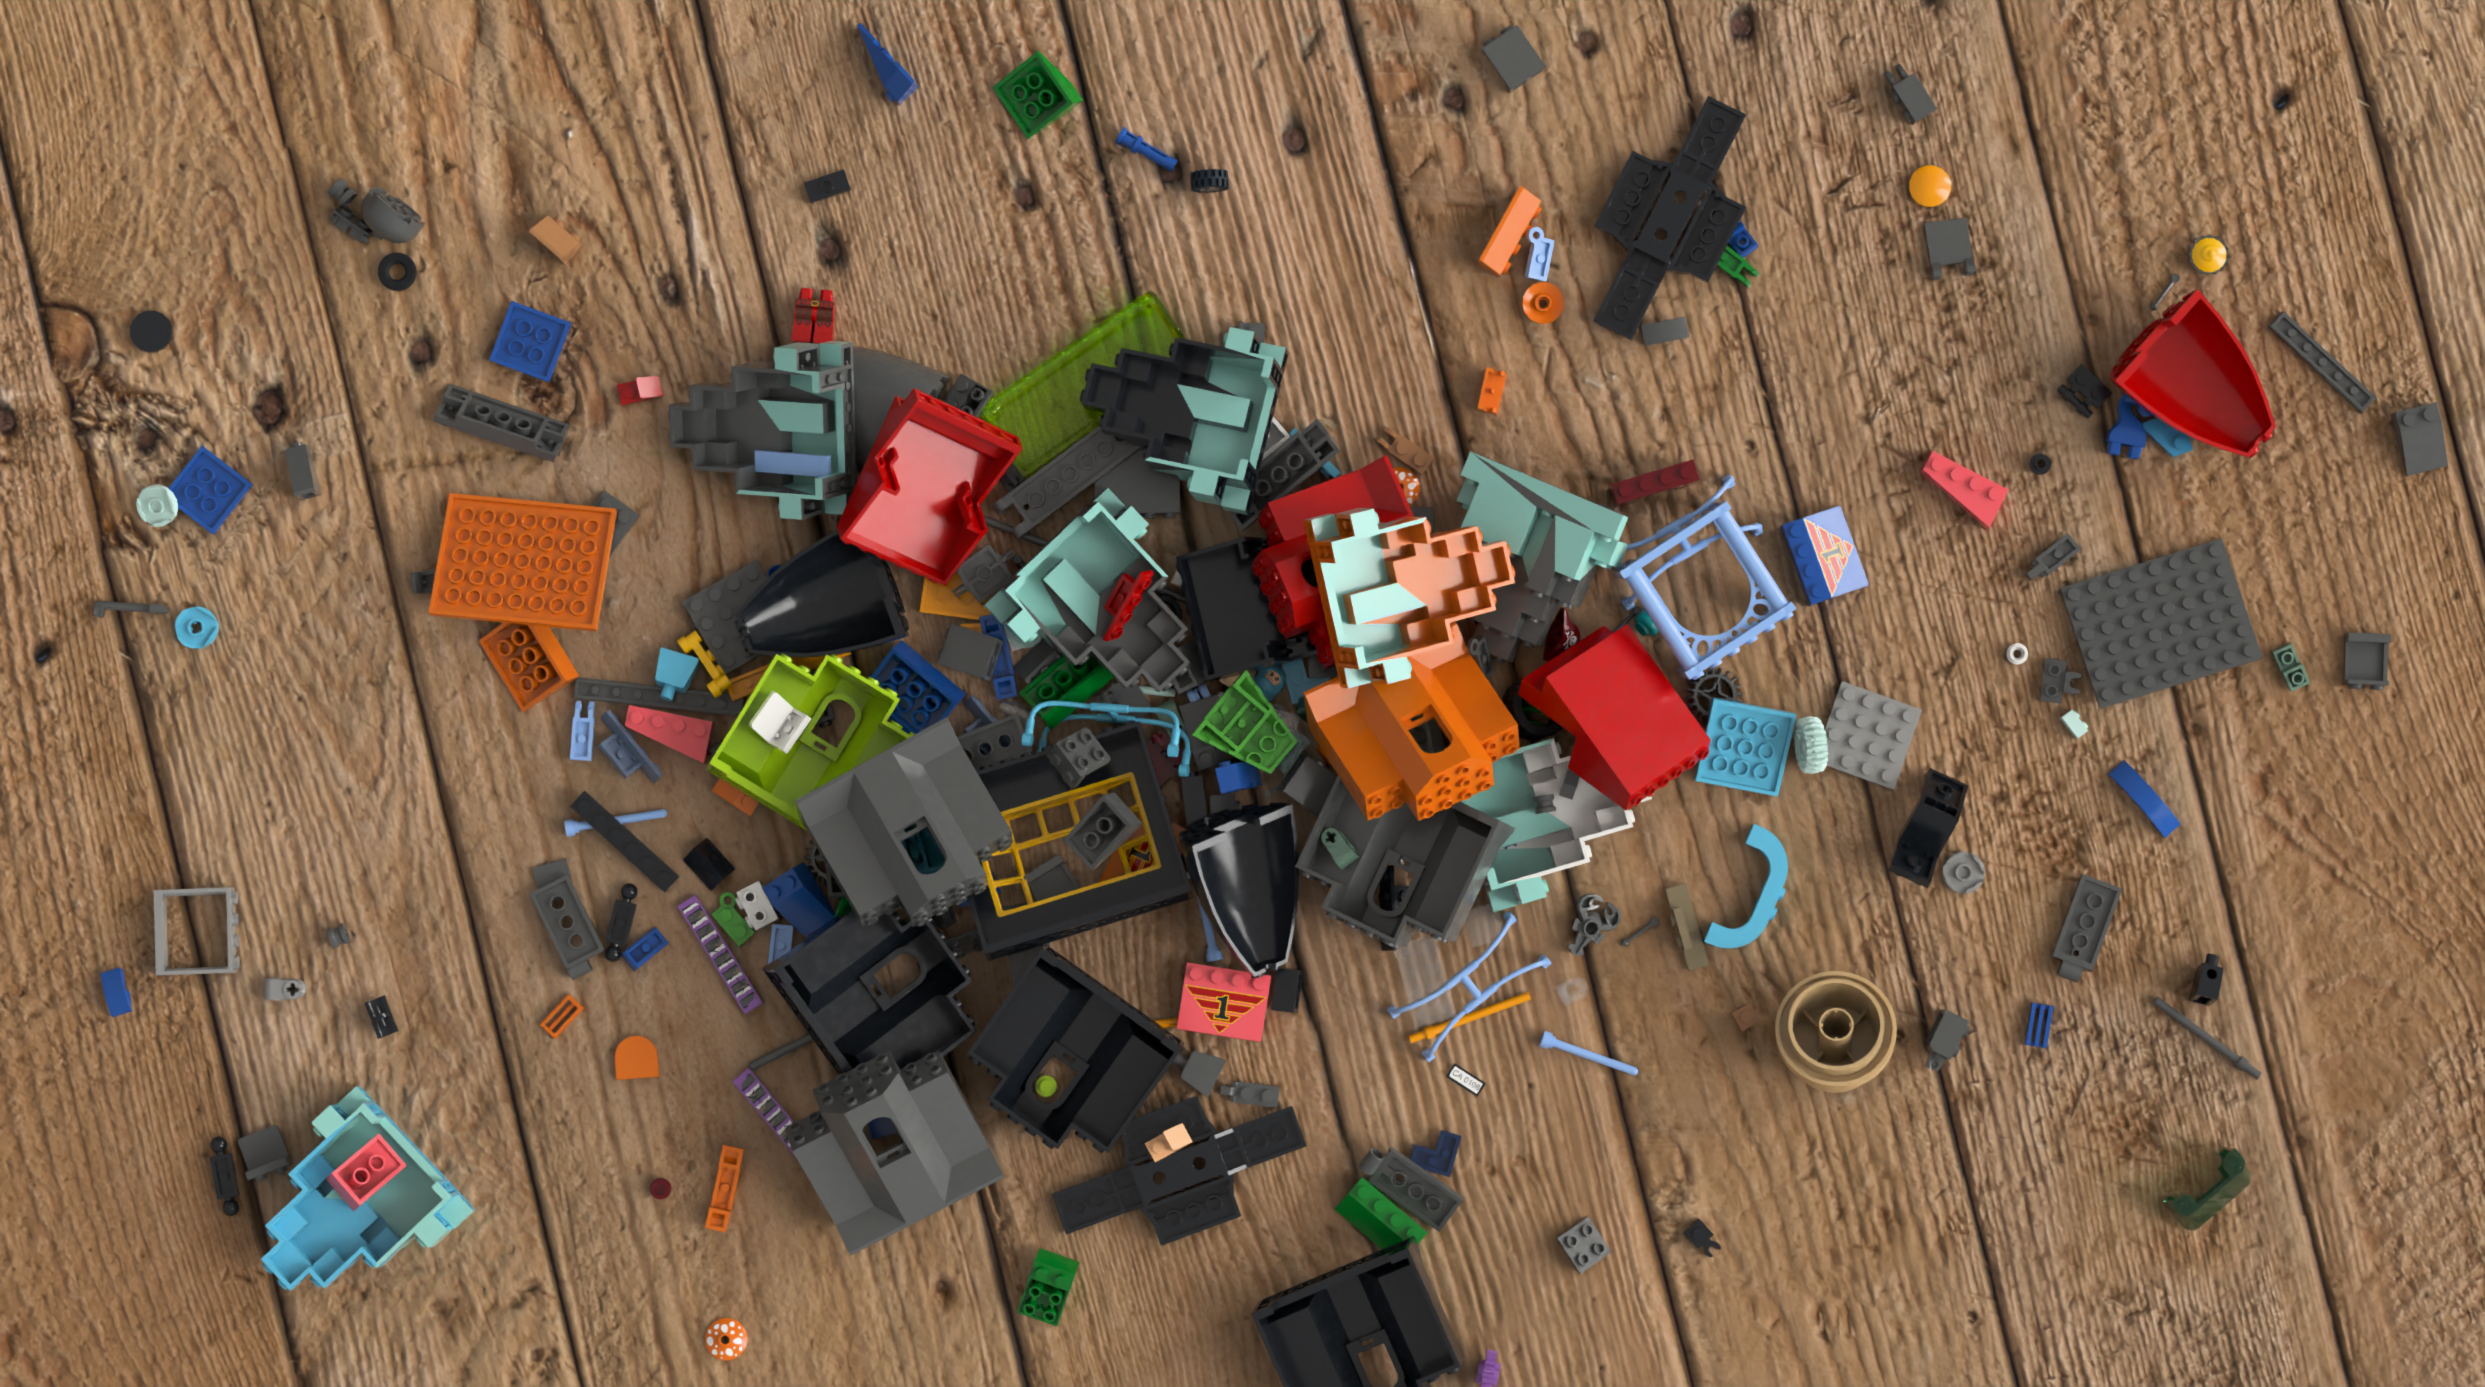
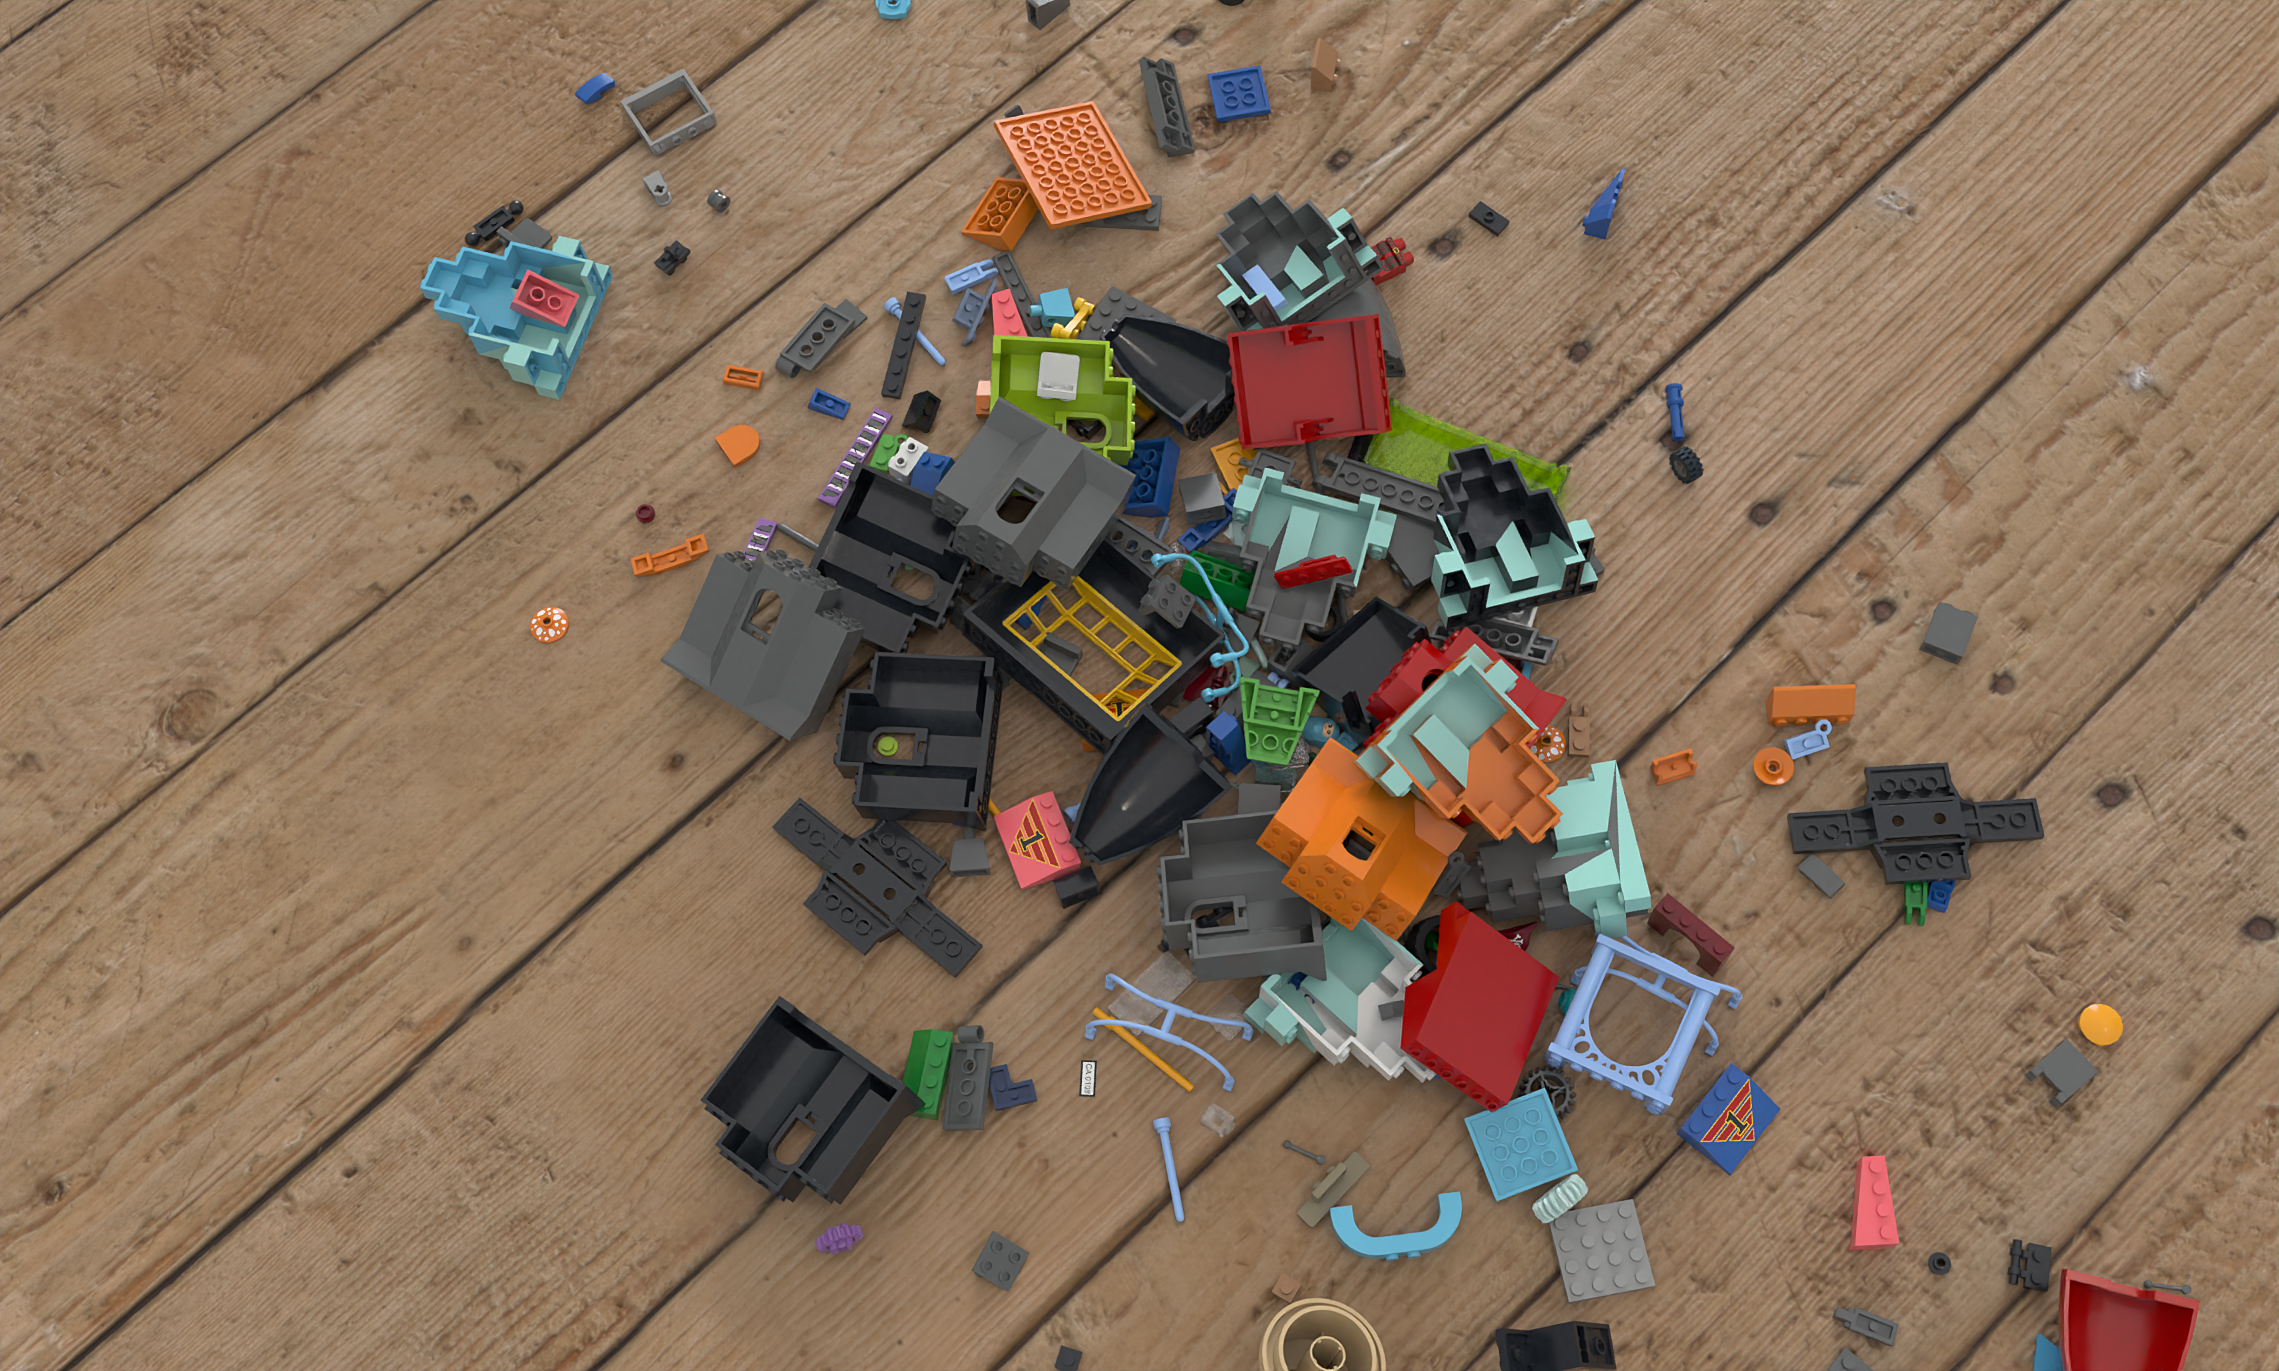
camera: 65 degrees right, 20 degrees down
black plate [604,883,638,962] -> none
red slope [617,376,663,406] -> none
dark grey slope [944,374,993,418] -> none
green slope [992,51,1083,139] -> none
green slope [1017,1248,1080,1326] -> none
dark grey slope [1064,793,1142,871] -> none
light nougat slope [1145,1123,1193,1163] -> none
dark grey hinge [1220,1081,1280,1108] -> none
sand green piece [1321,828,1359,869] -> none
dark grey wheel [1533,794,1556,814] -> none
dark grey animal [1567,893,1621,956] -> none
dark grey hinge [1884,64,1937,125] -> none
white plate [2006,643,2028,665] -> none
blue hips [2105,393,2151,460] -> none
yellow piece [2188,234,2230,276] -> none

